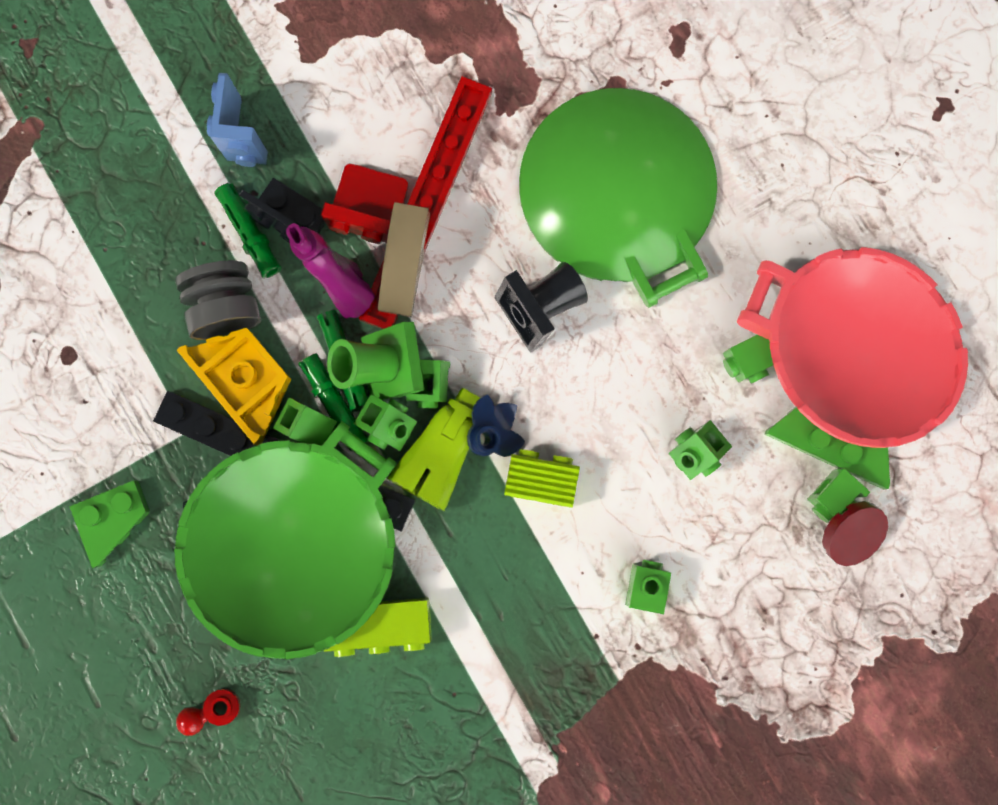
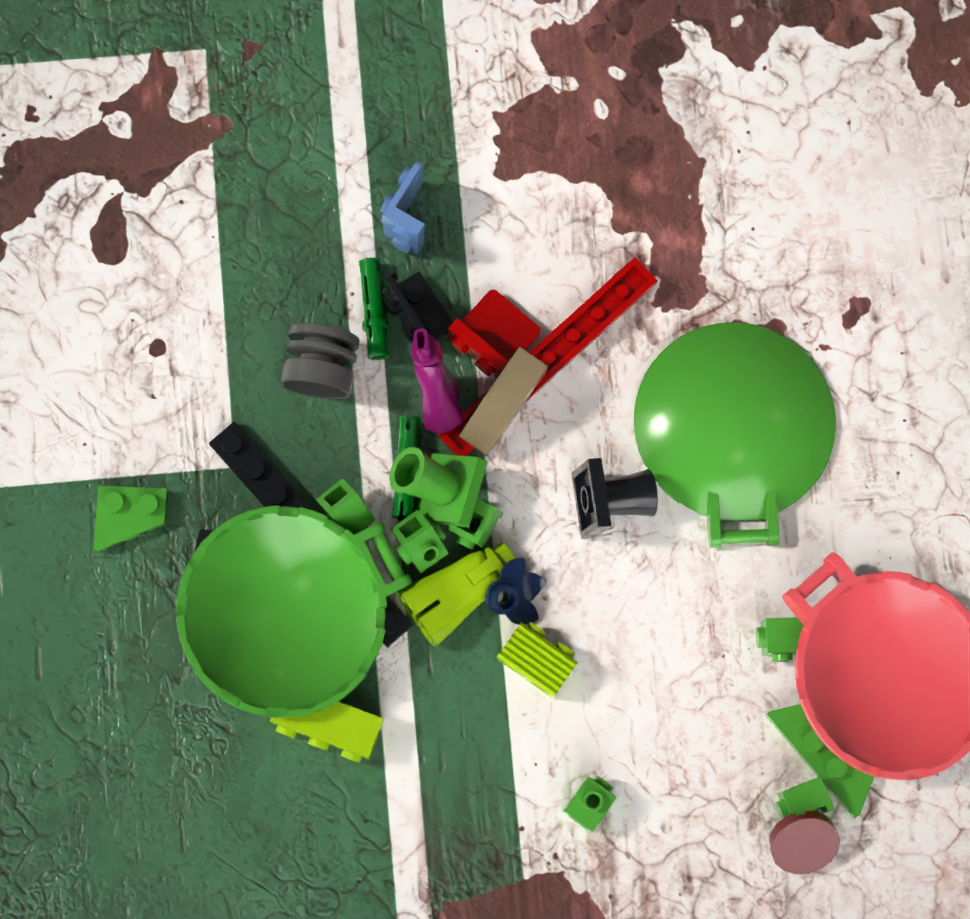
camera: 20 degrees right, 5 degrees down
red plate [176,688,241,736] -> none
yellow wing [177,328,291,446] -> none
green pin [298,353,368,452] -> none
bright green brick [668,420,732,480] -> none

